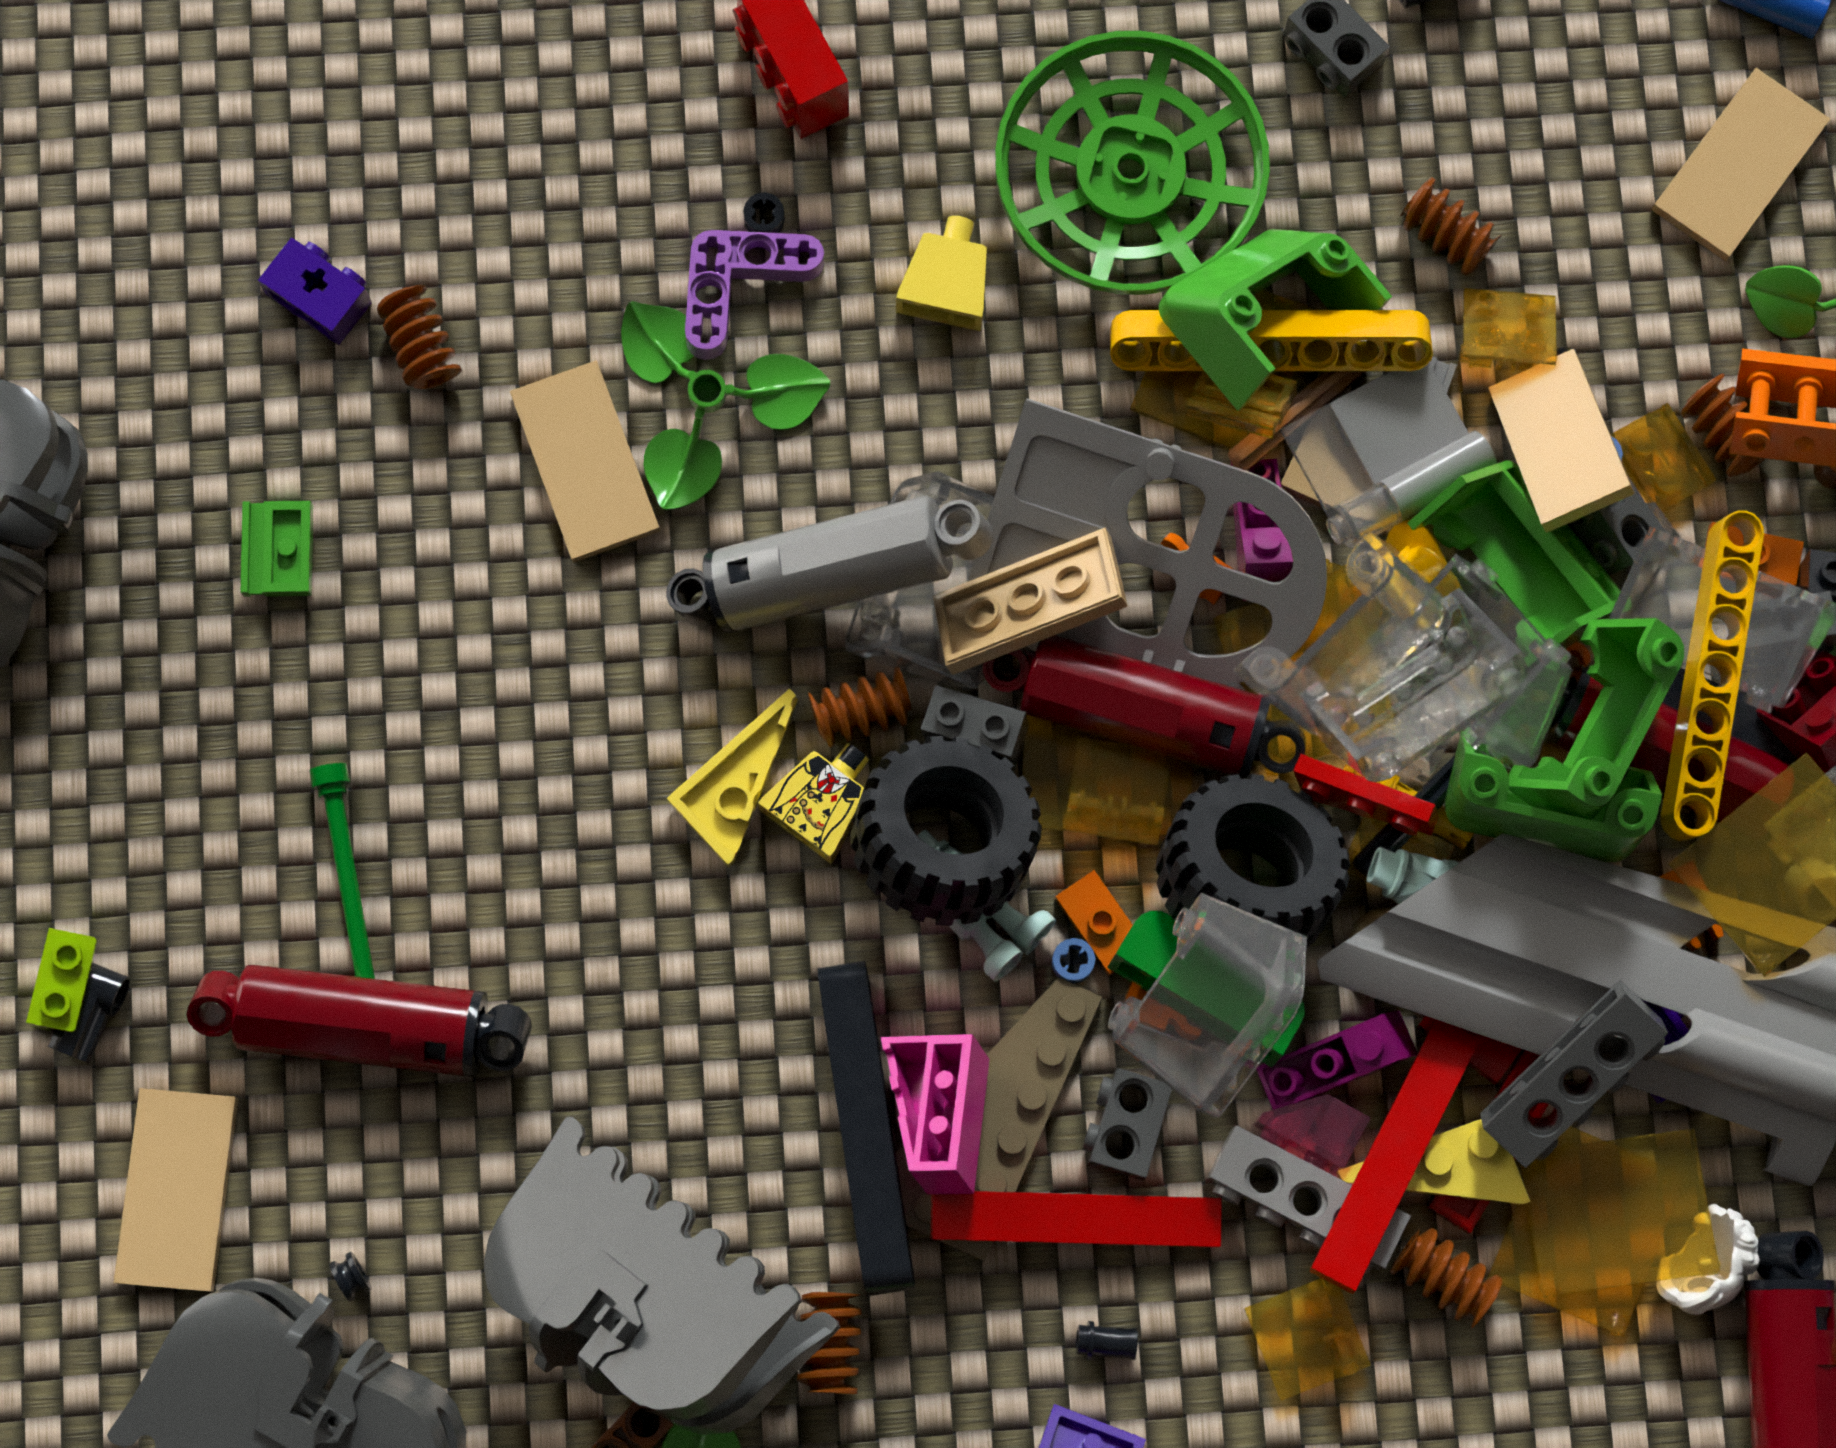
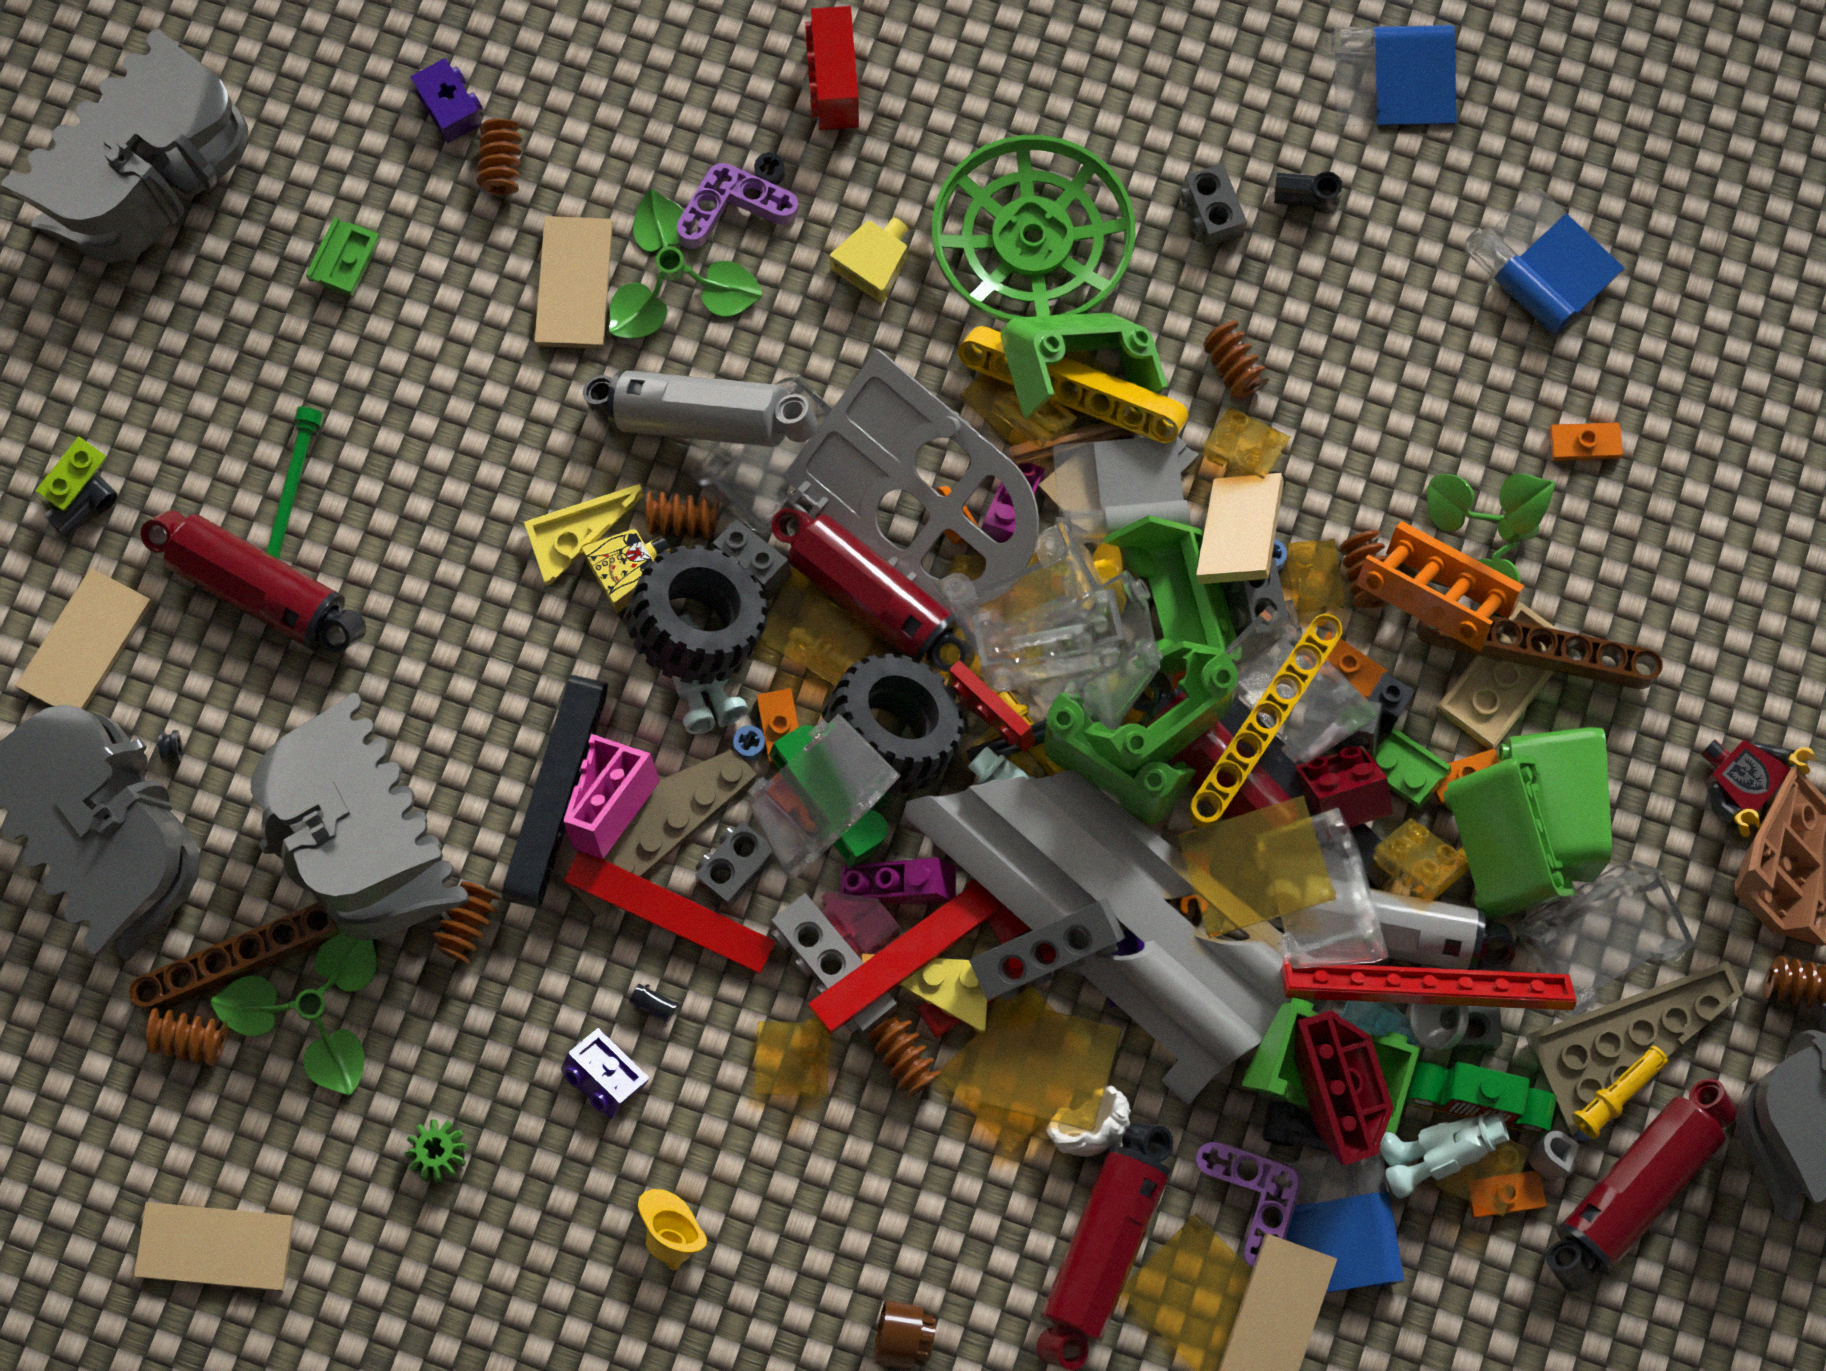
camera: 25 degrees right, 5 degrees down
tan tile [933,527,1128,675] -> none
tan tile [1651,68,1831,262] -> none

